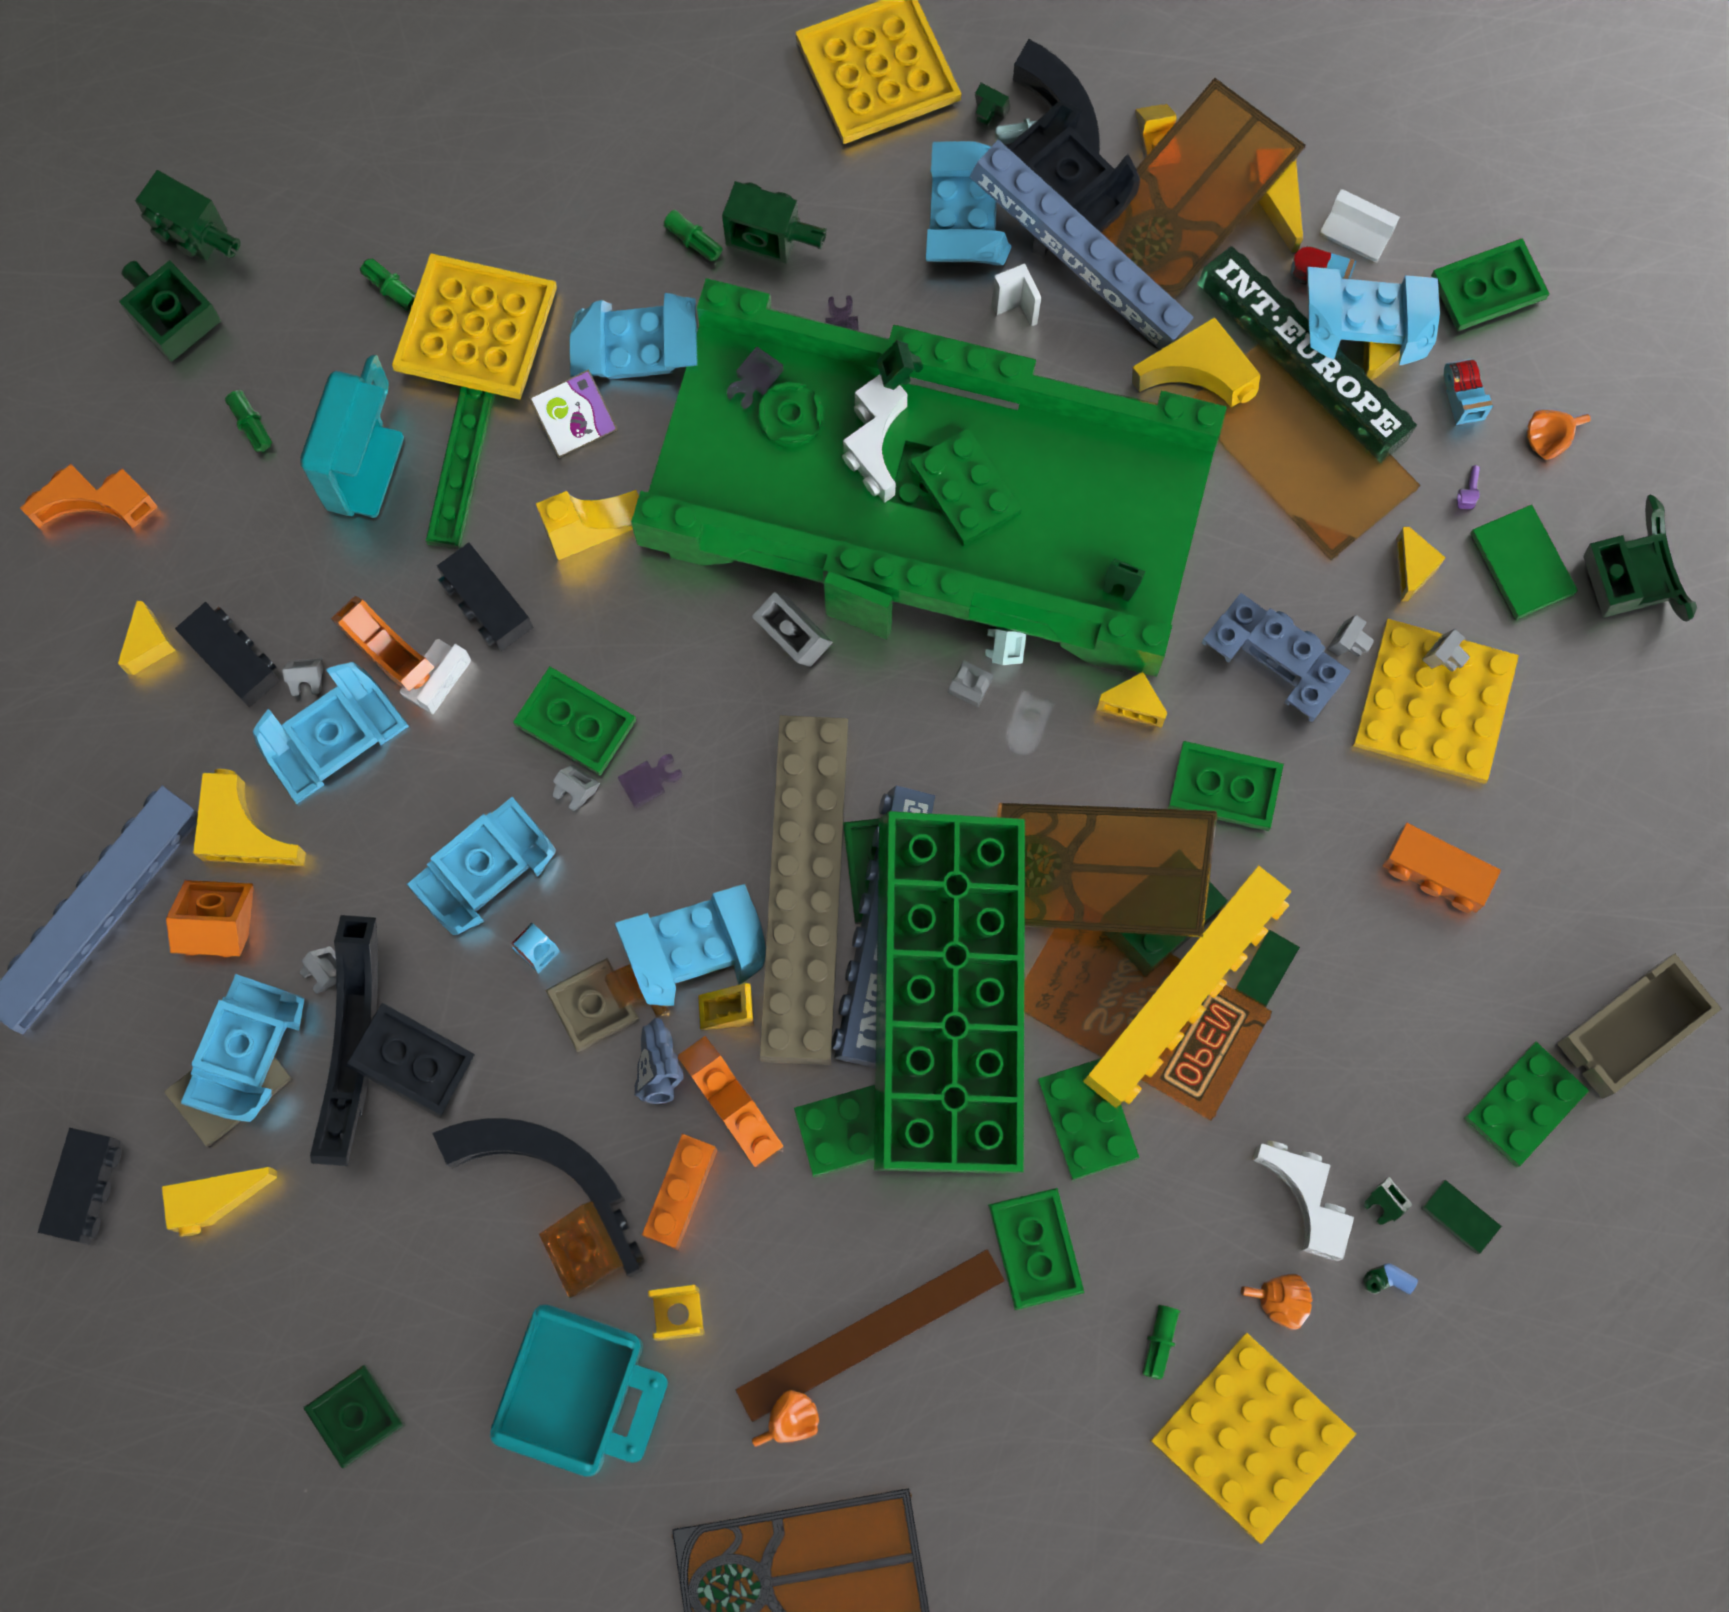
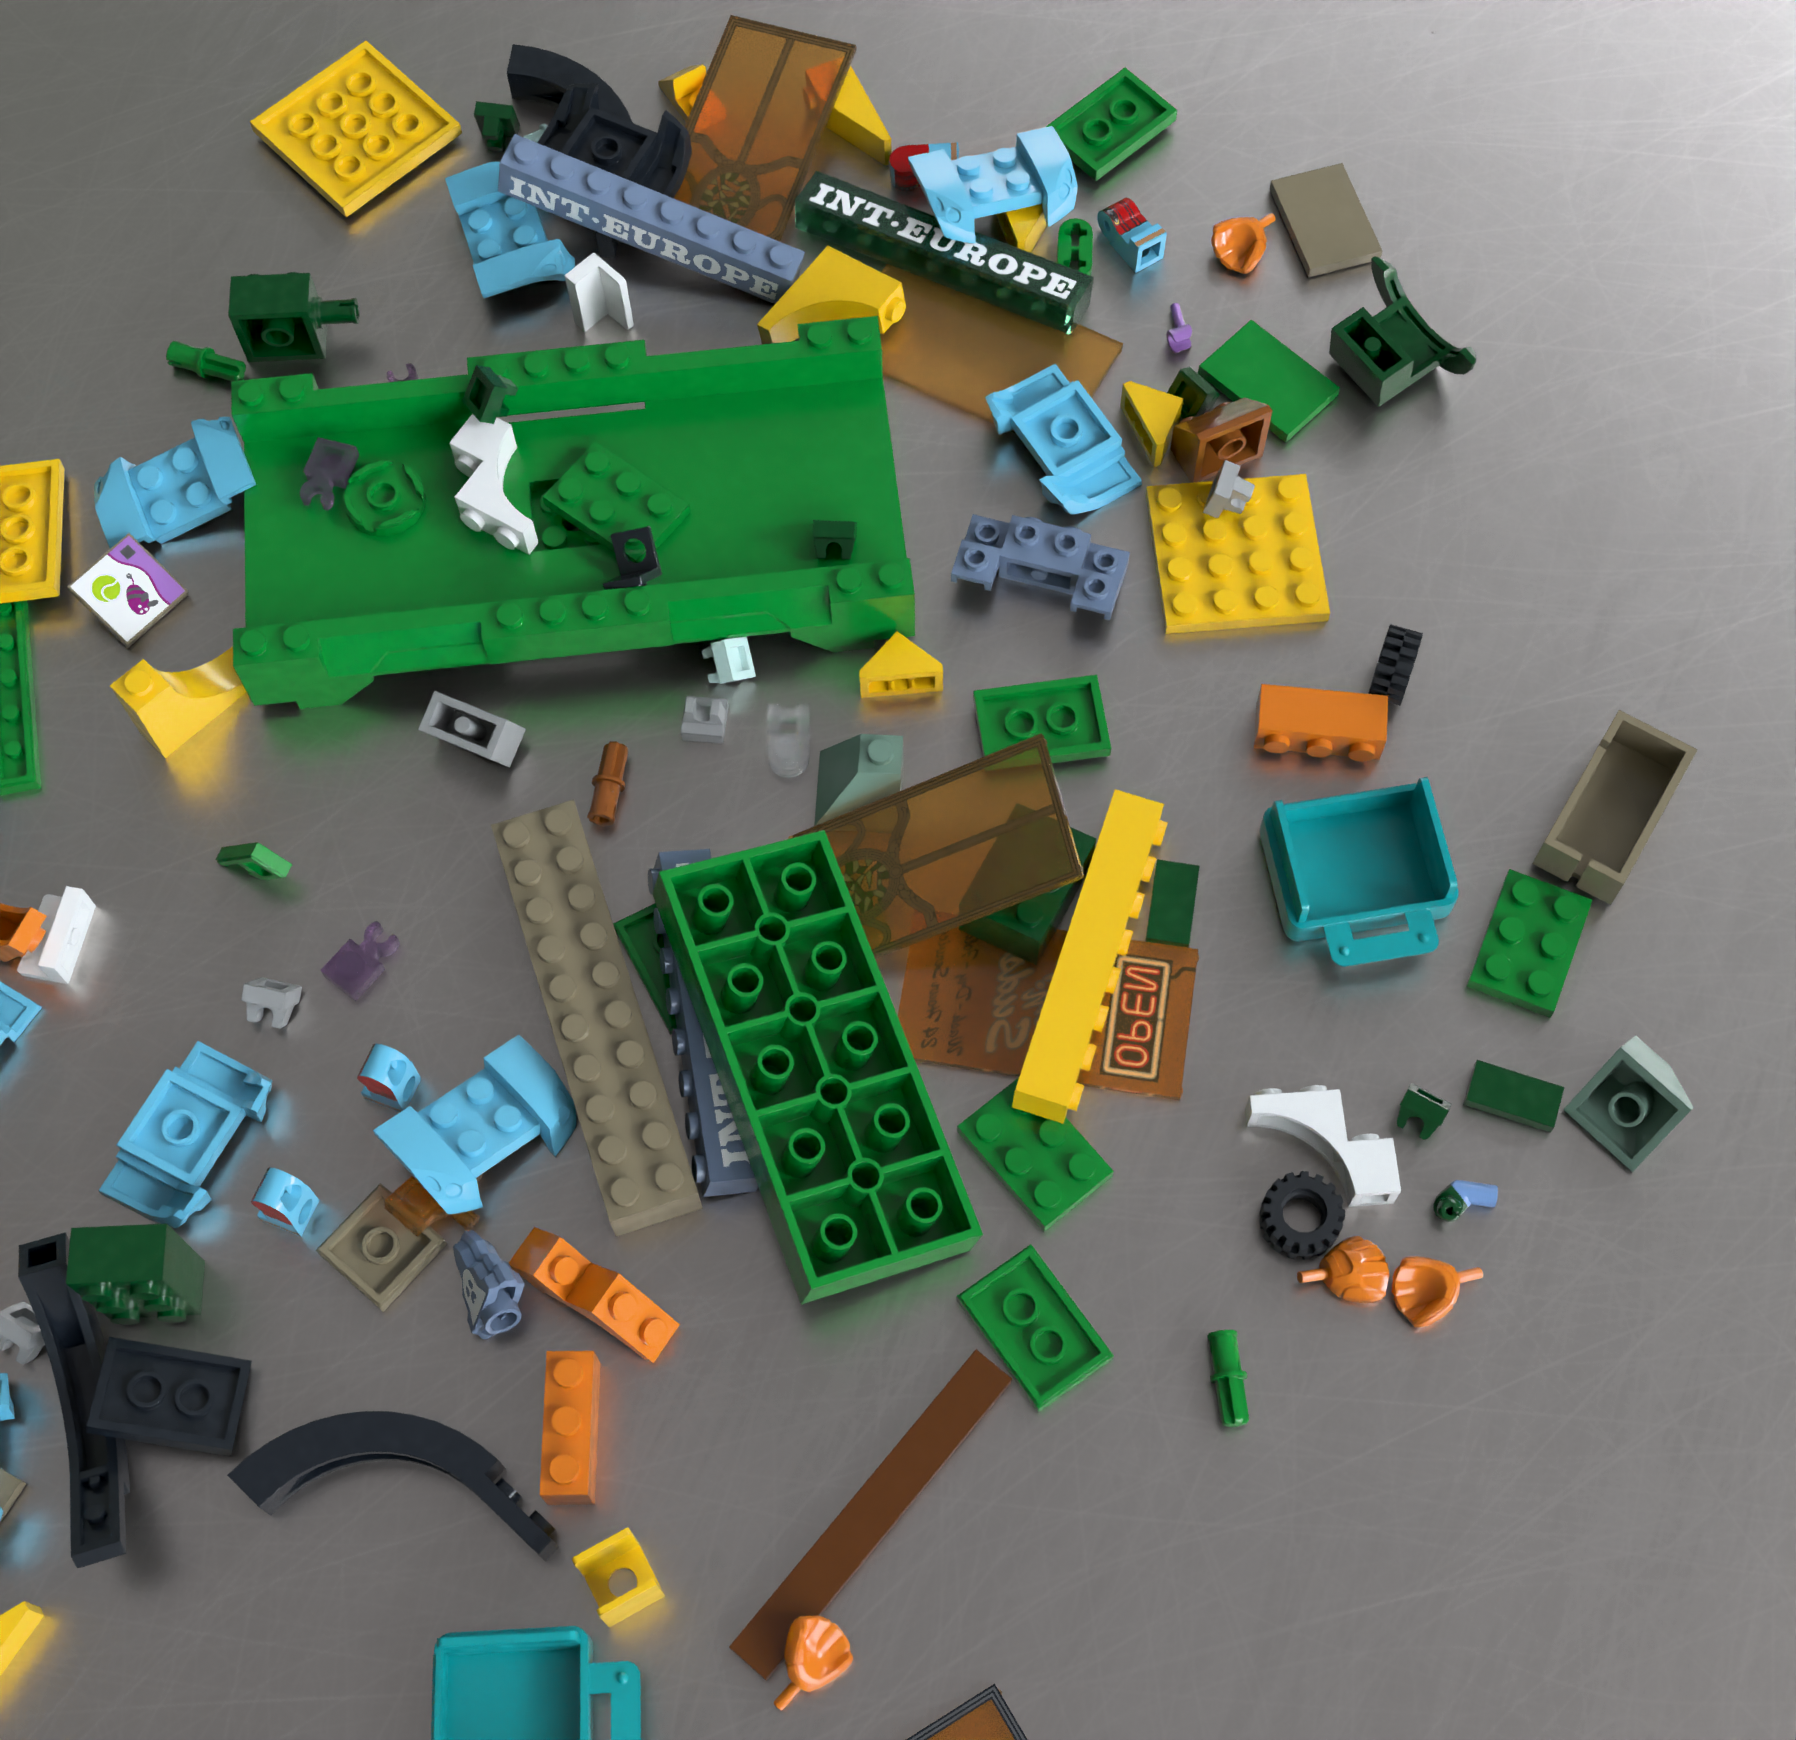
camera: 20 degrees left, 10 degrees down
black brick [437,542,533,651] -> none
green plate [513,666,637,776] -> none
clear orange plate [539,1201,624,1298] -> none
yellow slope [698,983,754,1030] -> none
green plate [794,1084,875,1177] -> none
green tile [824,571,893,640] -> none
yellow plate [1150,1332,1356,1544] -> none
white panel [1320,189,1400,262] -> none
light grey tile [1327,615,1374,657] -> none
none -> dark green brick [66,1224,205,1325]
none -> green tile [215,842,292,880]
none -> medium azure leg [357,1044,421,1112]
none -> dark orange axle [587,741,628,826]
none -> black bracket [603,526,662,590]
none -> sand green slope [814,734,904,834]
none -> medium azure piece [985,364,1142,515]
none -> green beam [1057,218,1093,289]
none -> dark green tile [1167,366,1220,419]
none -> dark orange slope [1170,397,1272,483]
none -> teal piece [1259,777,1459,967]
none -> black tyre [1259,1171,1345,1260]
none -> dark tan tile [1270,163,1383,278]
none -> black tyre [1368,624,1423,706]
none -> orange piece [1392,1256,1483,1327]
none -> sand green slope [1563,1035,1694,1172]

